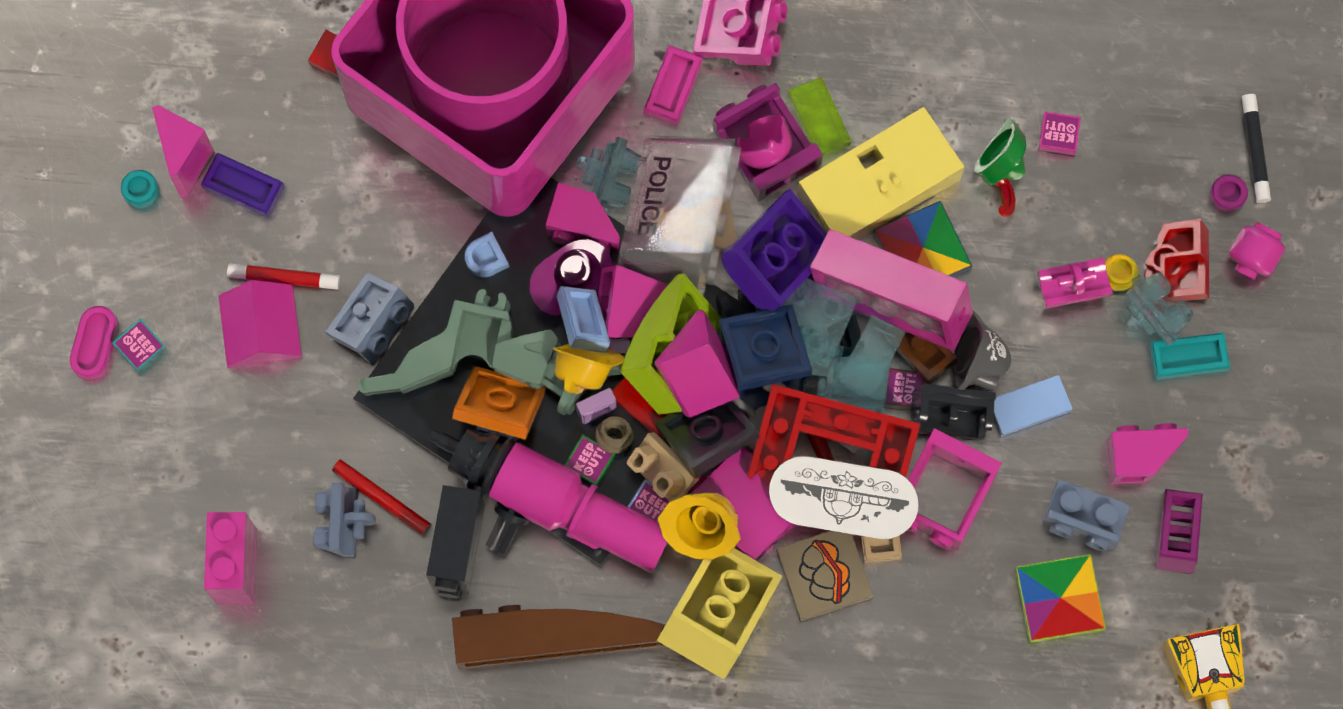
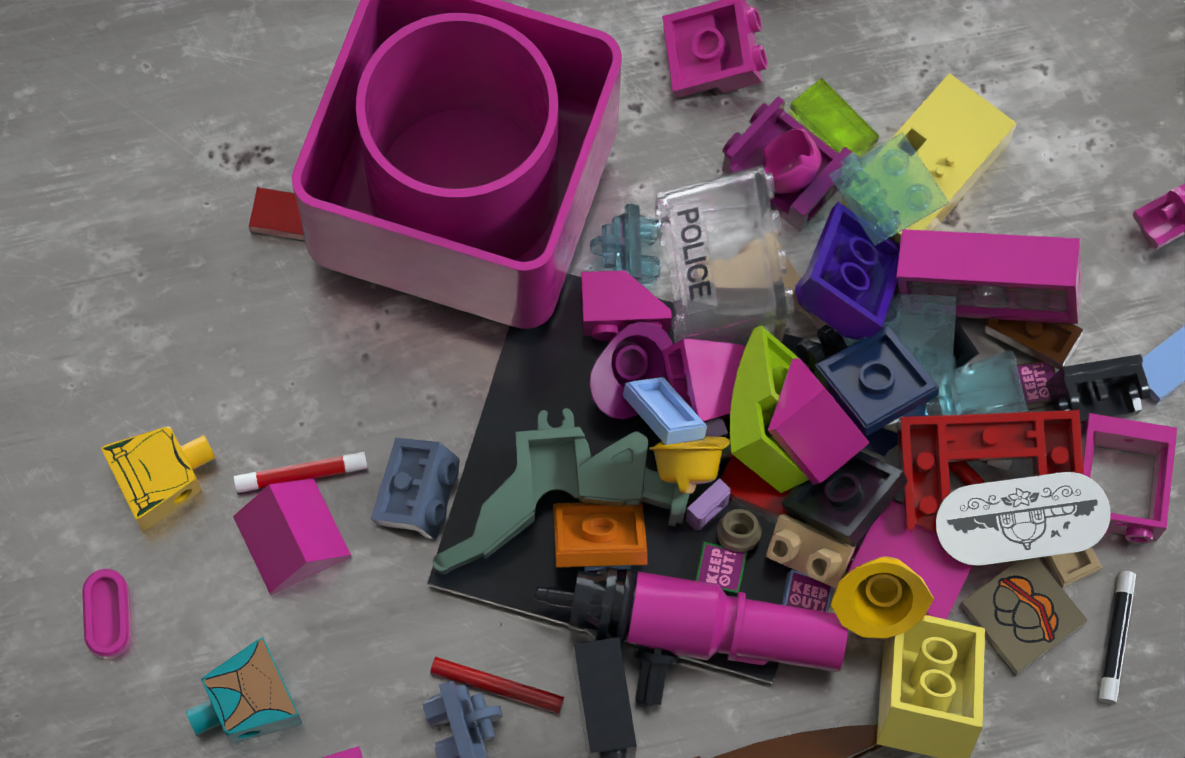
camera: 20 degrees left, 5 degrees down
tile [112,318,165,371] -> none
teal tile [120,170,159,209] -> none
dark pink slope [152,105,215,198] -> none
dark purple tile [201,152,285,217] -> none
light blue tile [465,232,509,277] -> none
dark pink tile [643,45,703,126] -> none
clear light blue tile [837,315,906,400] -> none
tile [873,201,972,277] -> none
dark grey hat [953,310,1011,391] -> none
green piece [975,117,1026,217] -> none
tile [1038,111,1081,156] -> none
none -> yellow torso [100,427,216,532]
none -> torso [185,637,302,744]
none -> clear light blue hinge [829,132,949,246]
none -> black bar [1098,570,1136,704]

